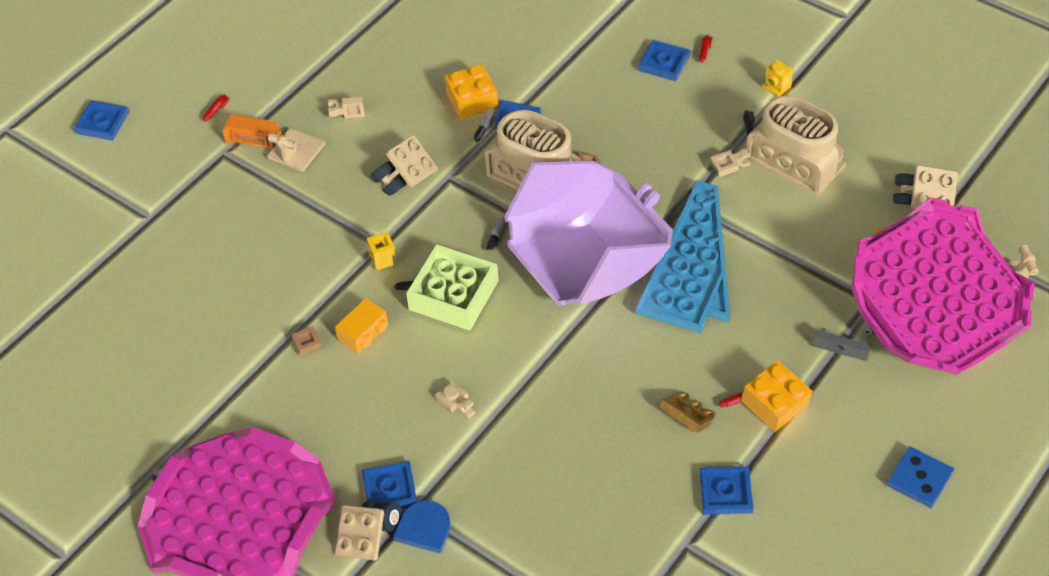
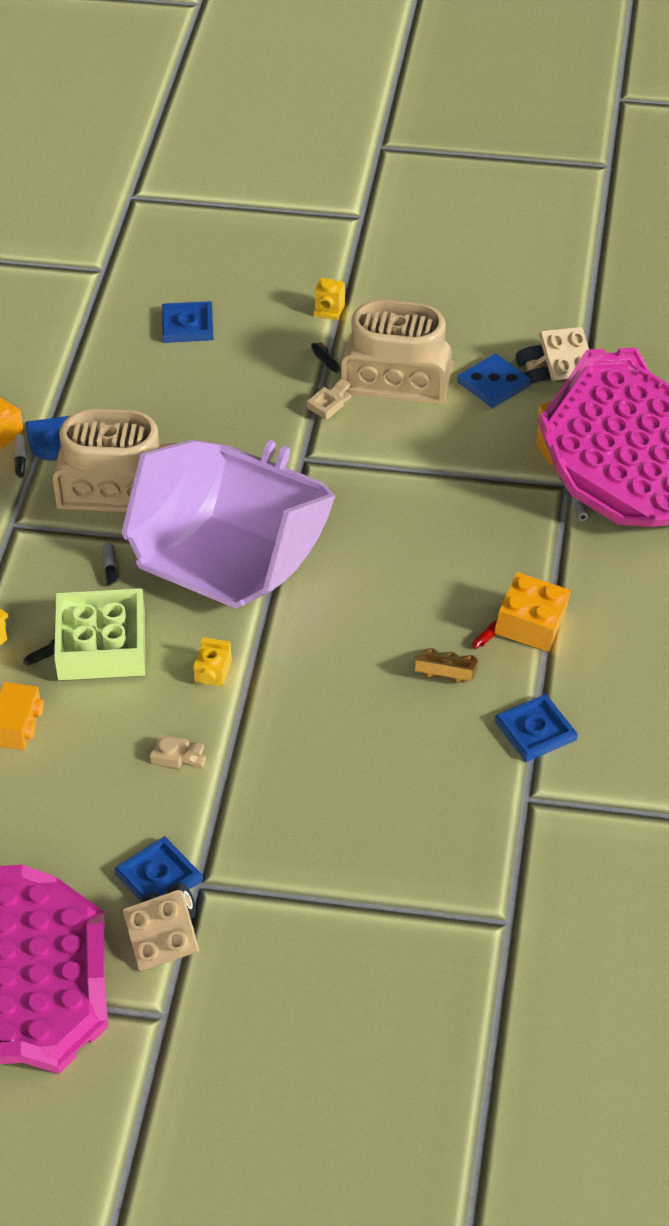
camera: 30 degrees left, 5 degrees down
blue tile [393,501,451,554] -> none
dark azure wing [636,180,730,334] -> none
red piece [699,35,713,63] -> none
dark grey piece [812,328,871,361] -> none
none -> yellow brick [193,637,232,687]
none -> blue tile [457,353,531,408]

